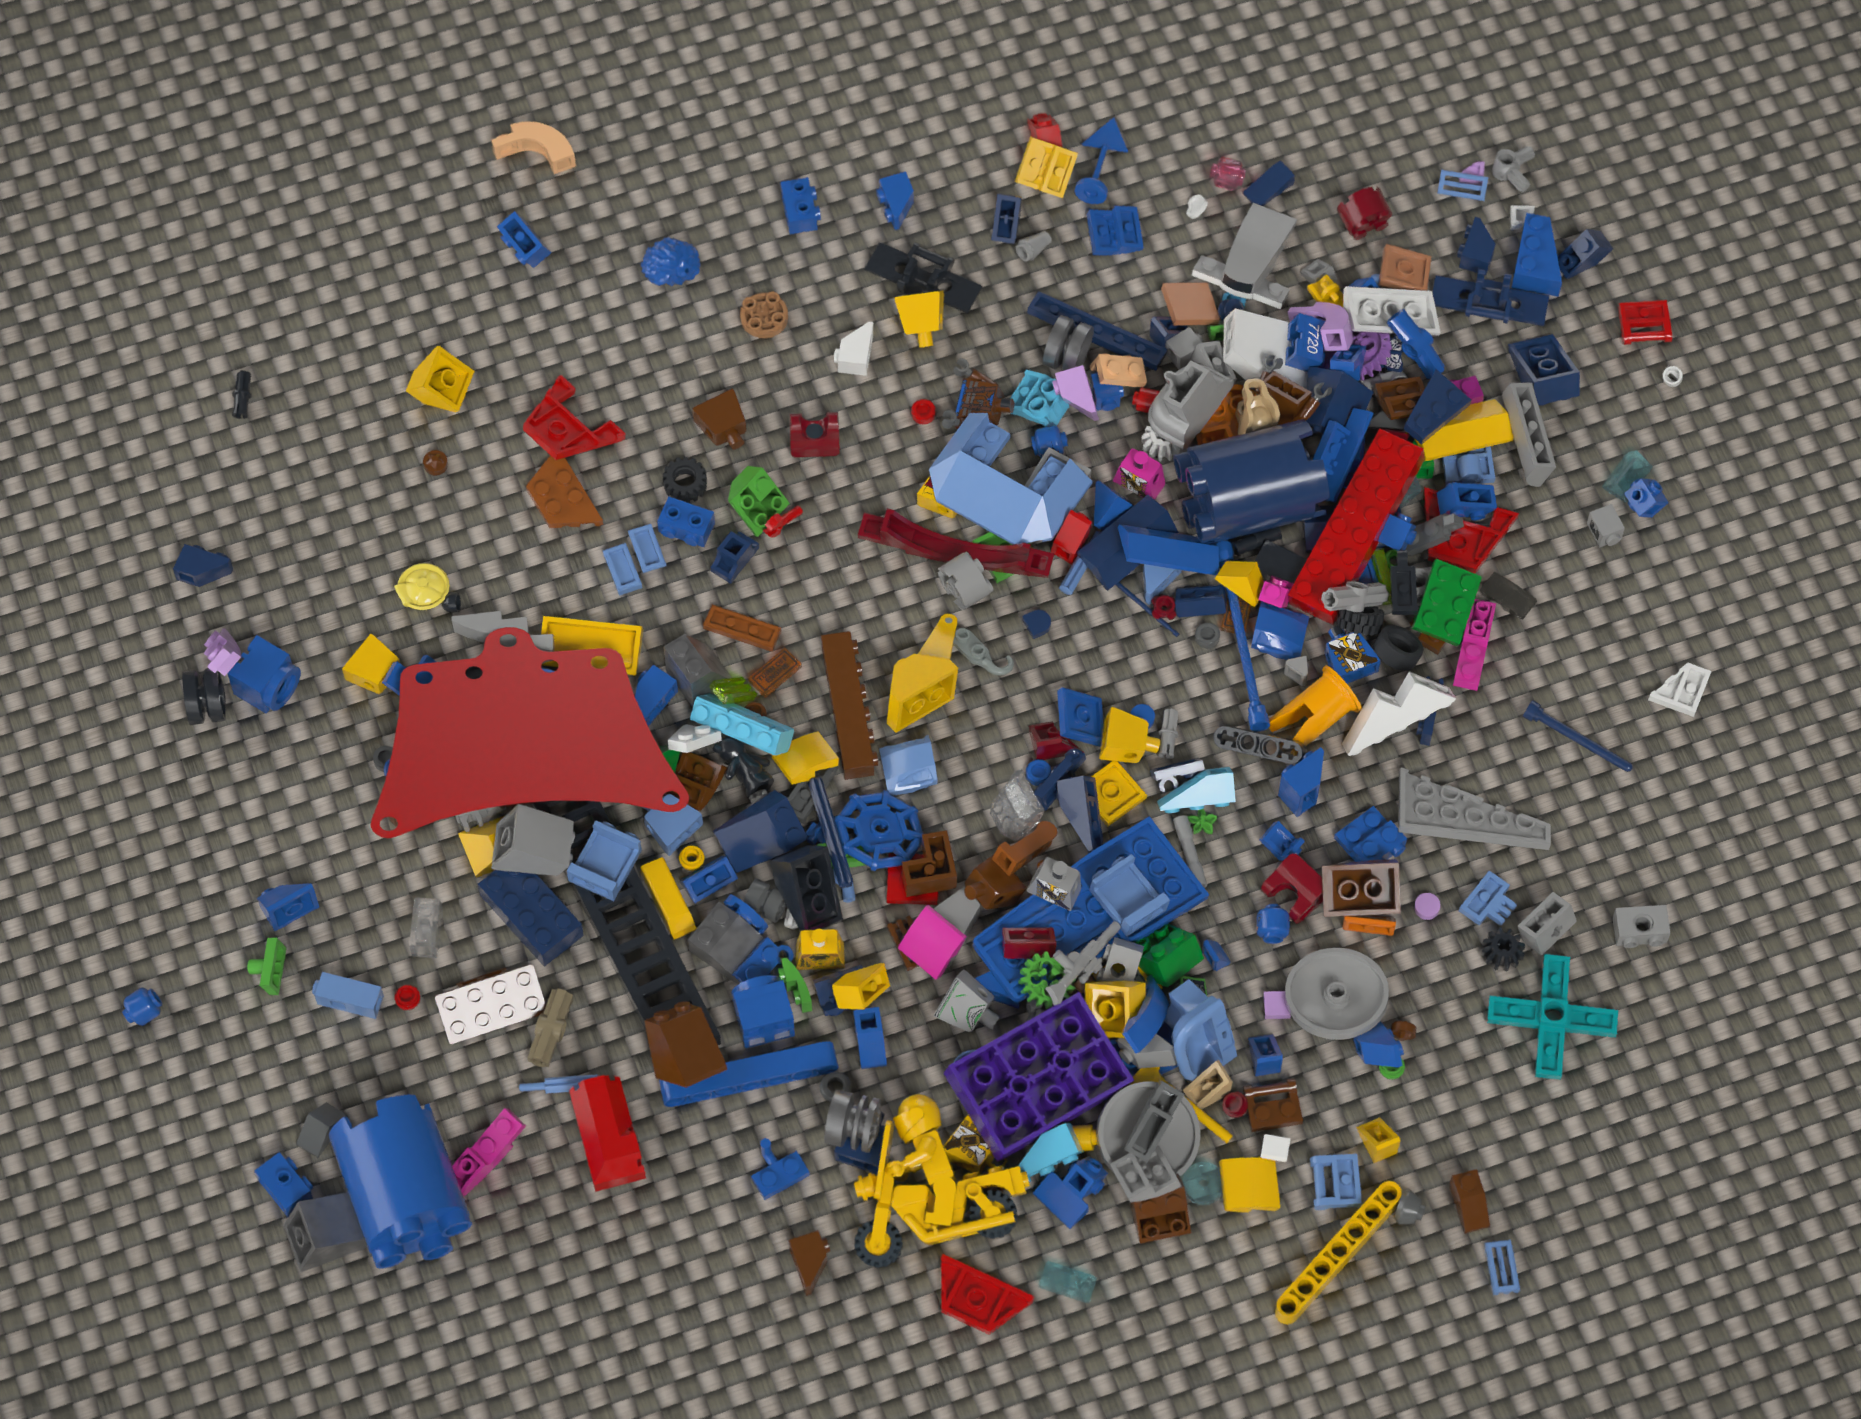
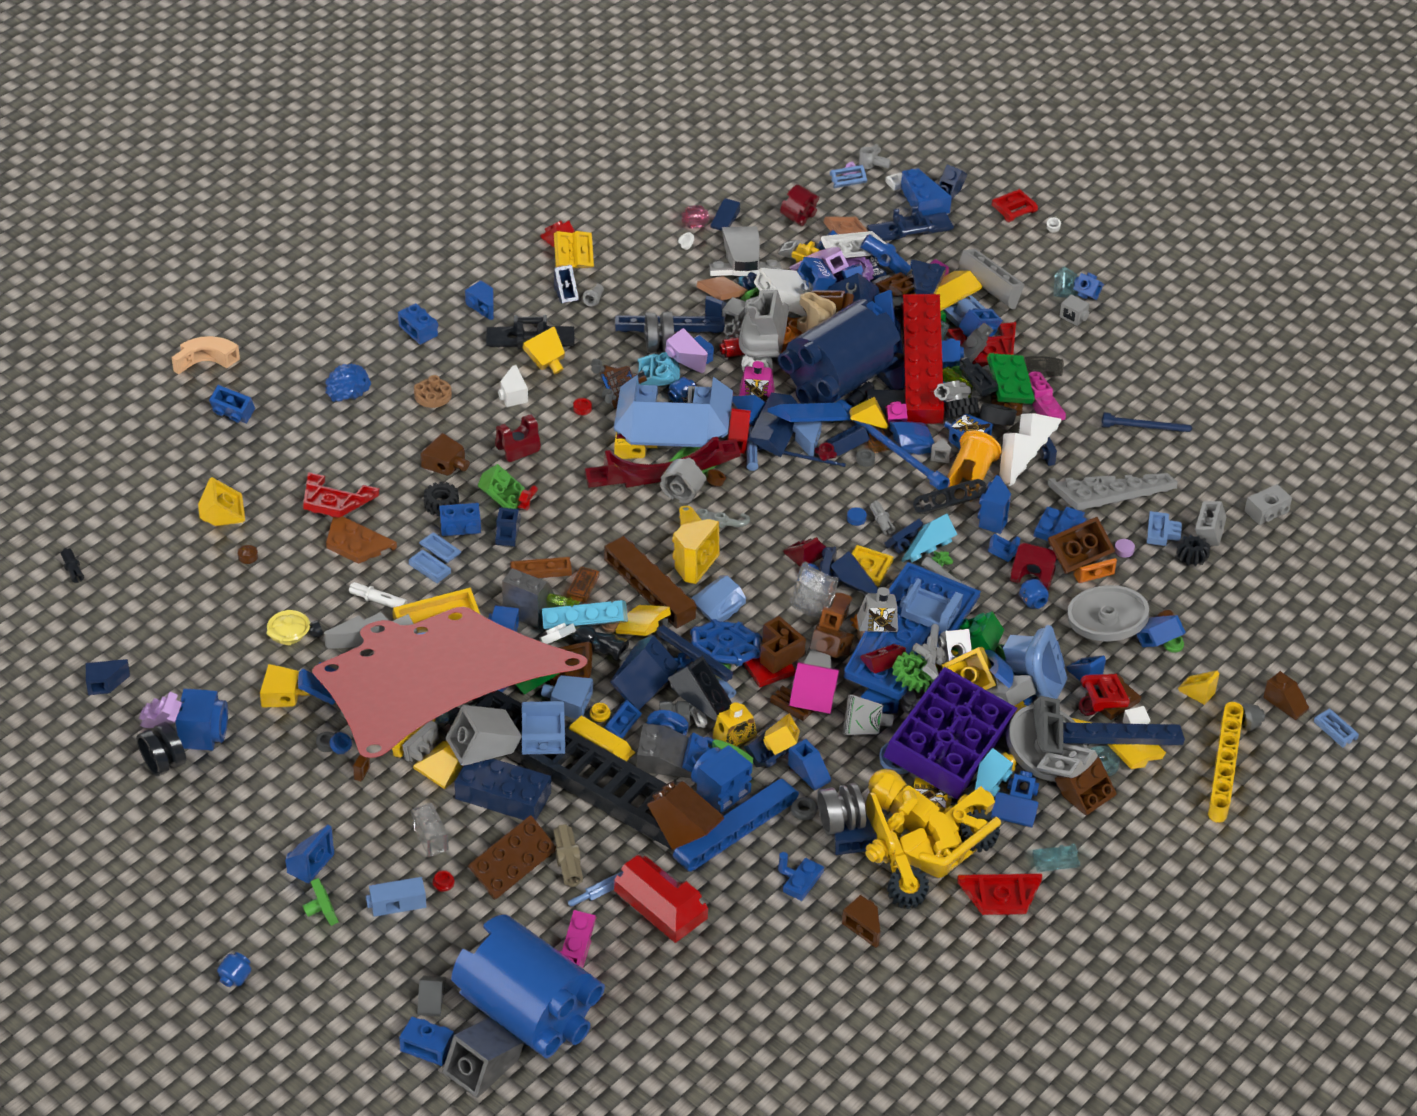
camera: 30 degrees left, 20 degrees down
dark blue tile [1022,610,1051,640] -> none
blue tile [1057,687,1104,747] -> none
blue piece [1075,117,1128,204] -> none
blue slope [1086,206,1144,255] -> none
light nougat bracket [1090,353,1147,387] -> none
yellow torso [1099,707,1160,763] -> none
tan slope [1183,1060,1232,1110] -> none
blue slope [1202,940,1231,972] -> none
lavender tile [1263,991,1291,1019] -> none
medium blue plate [1310,1154,1362,1210] -> none
dark blue slope [1457,217,1496,276] -> none
teal piece [1487,954,1619,1080] -> none
dark blue slope [1508,334,1580,406] -> none
white wing [1648,663,1711,717] -> none
none -> white axle [349,582,408,608]
none -> reddish brown tile [706,469,726,486]
none -> light grey gear [723,319,742,339]
none -> dark blue plate [1063,722,1185,745]
none -> red plate [1080,674,1130,712]

